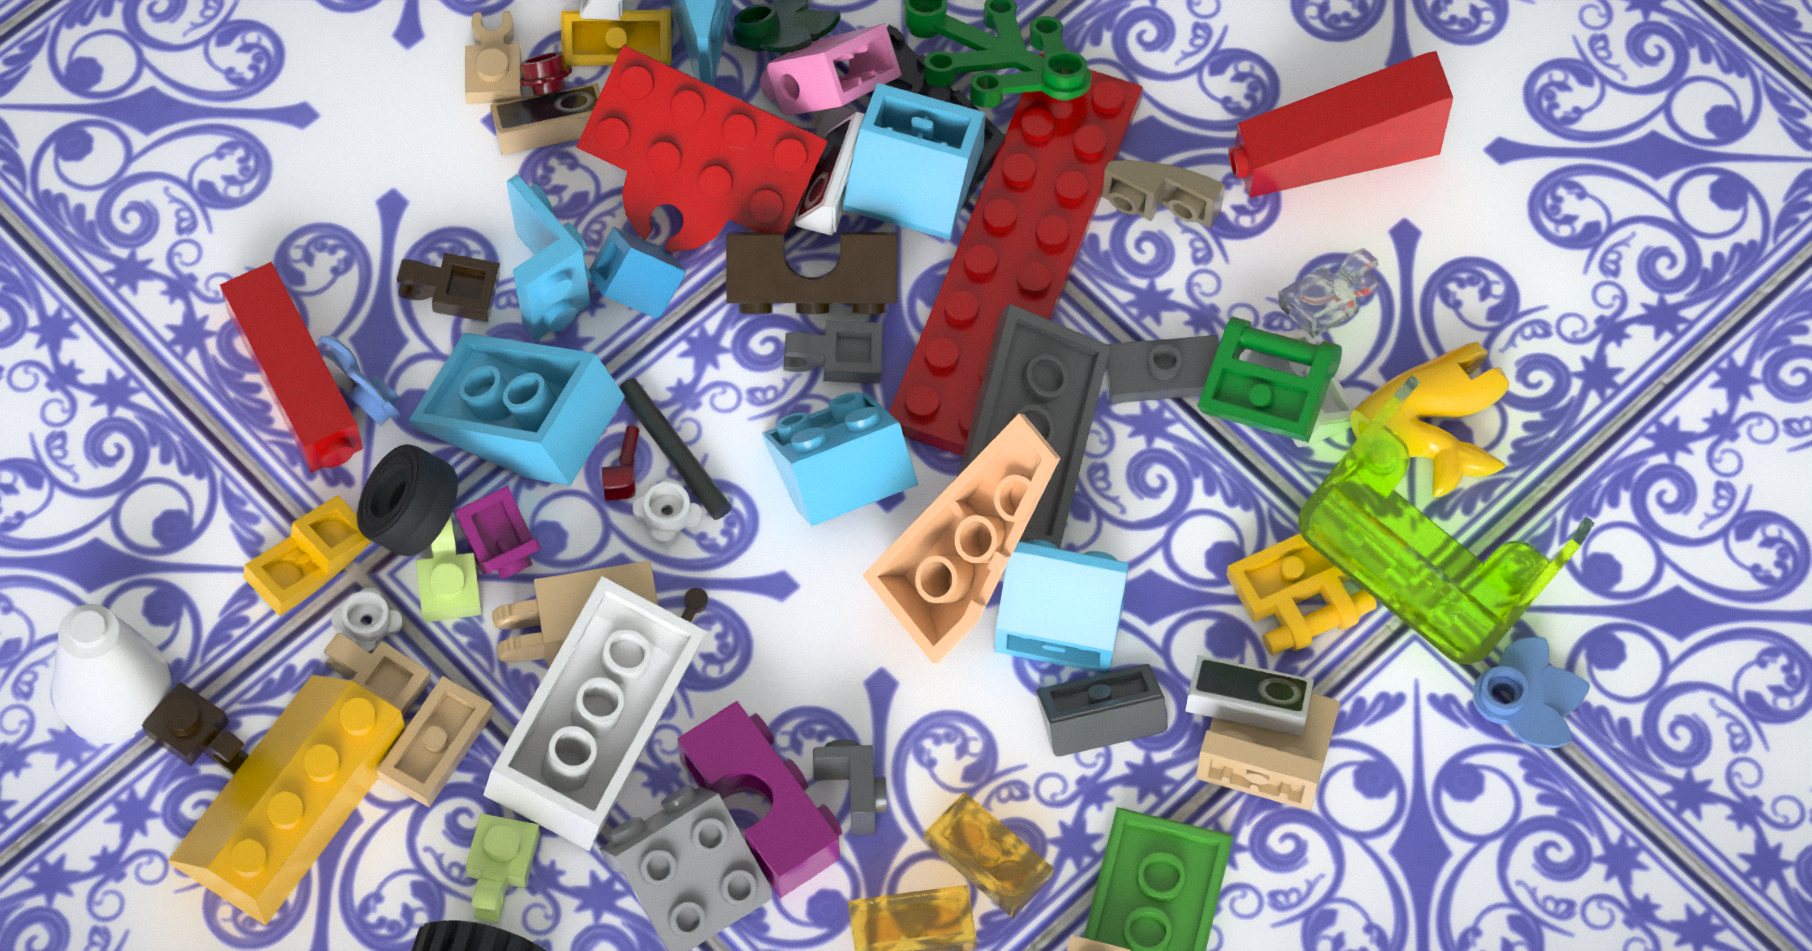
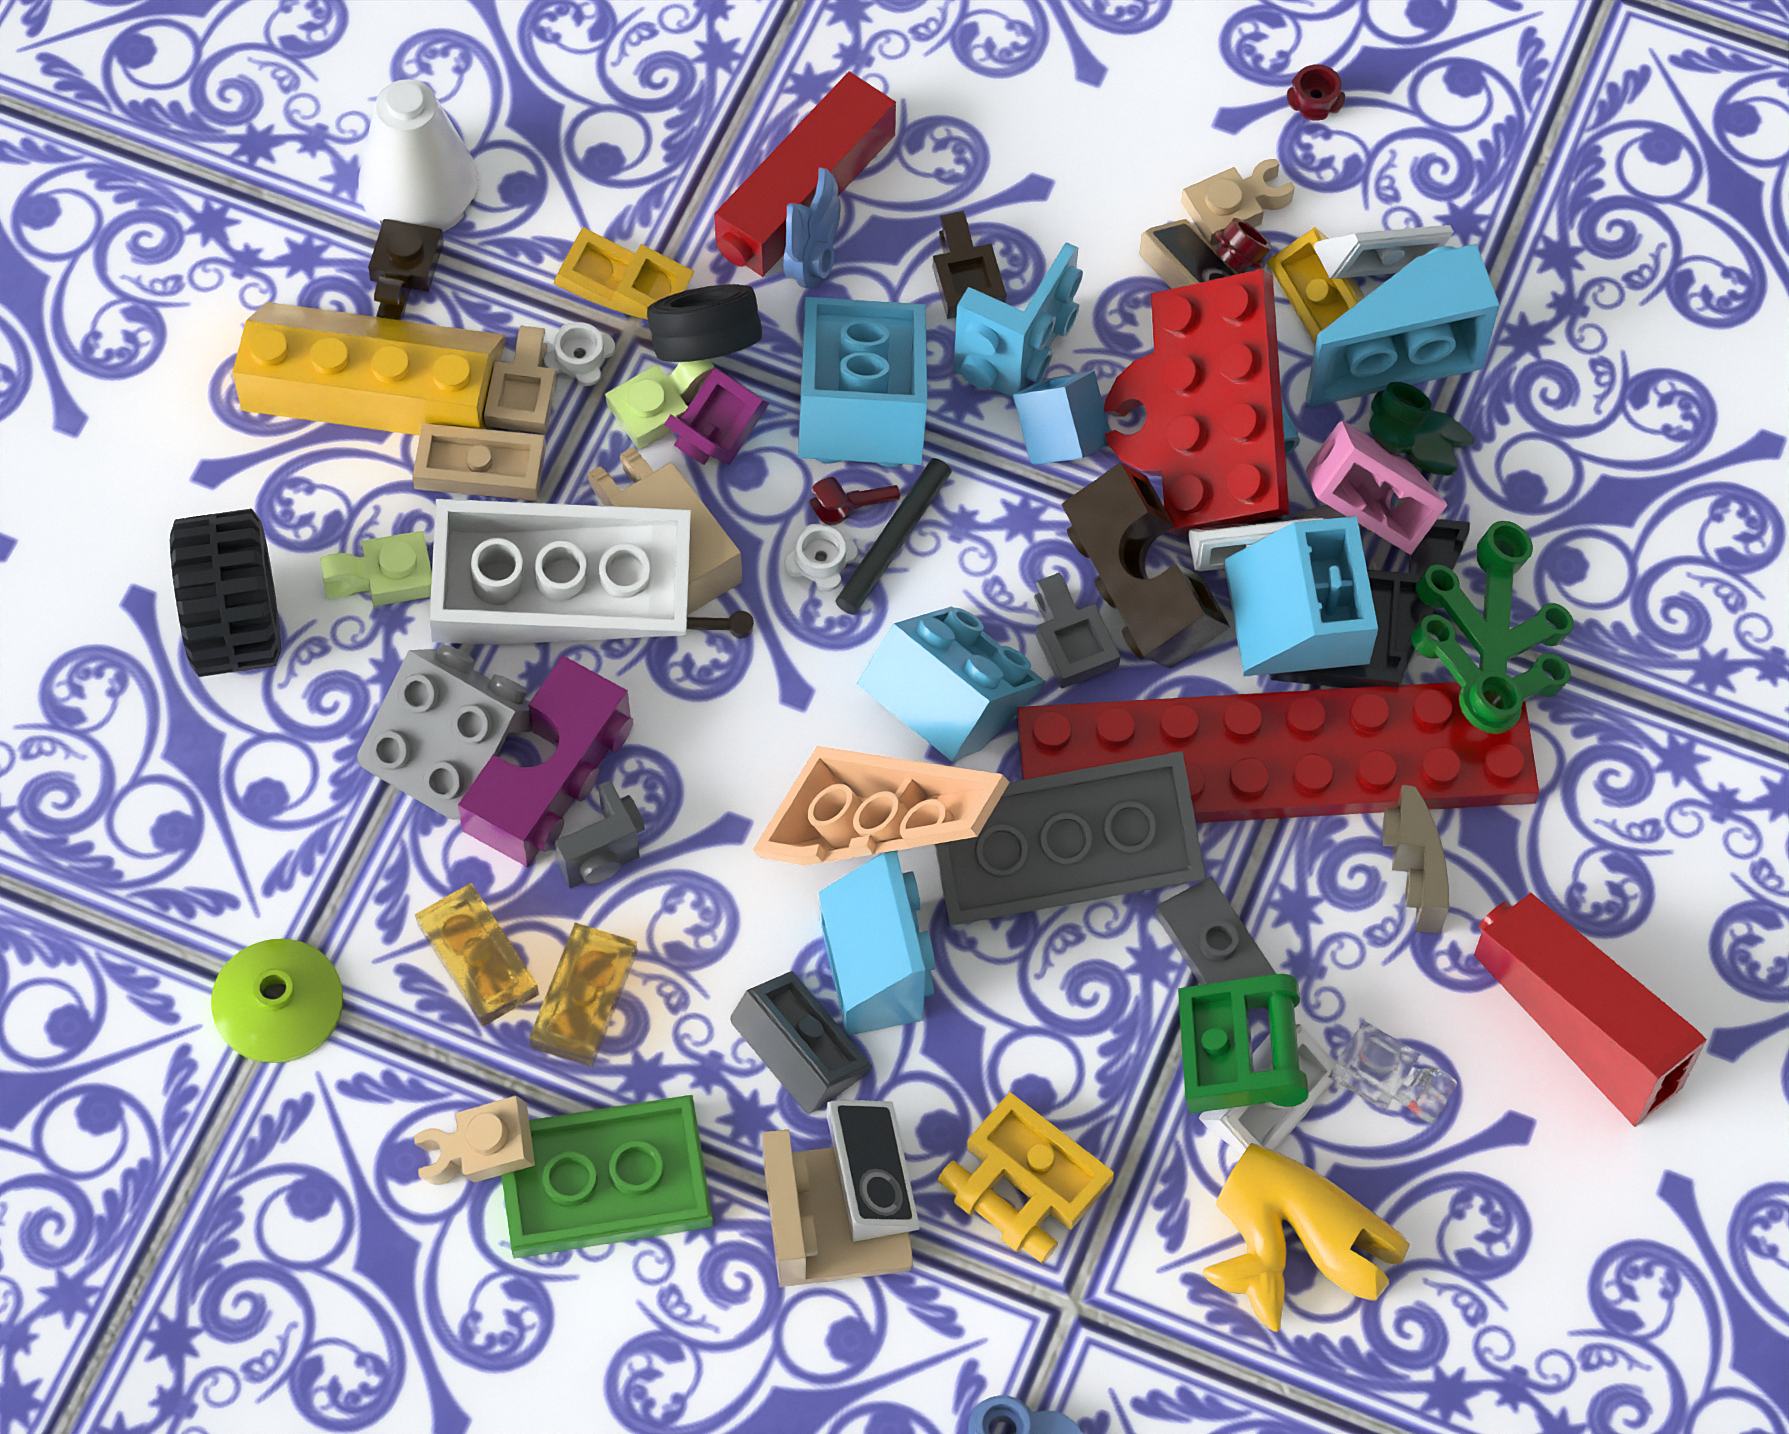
camera: 65 degrees right, 0 degrees up
clear neon green windscreen [1298,375,1595,664] -> none

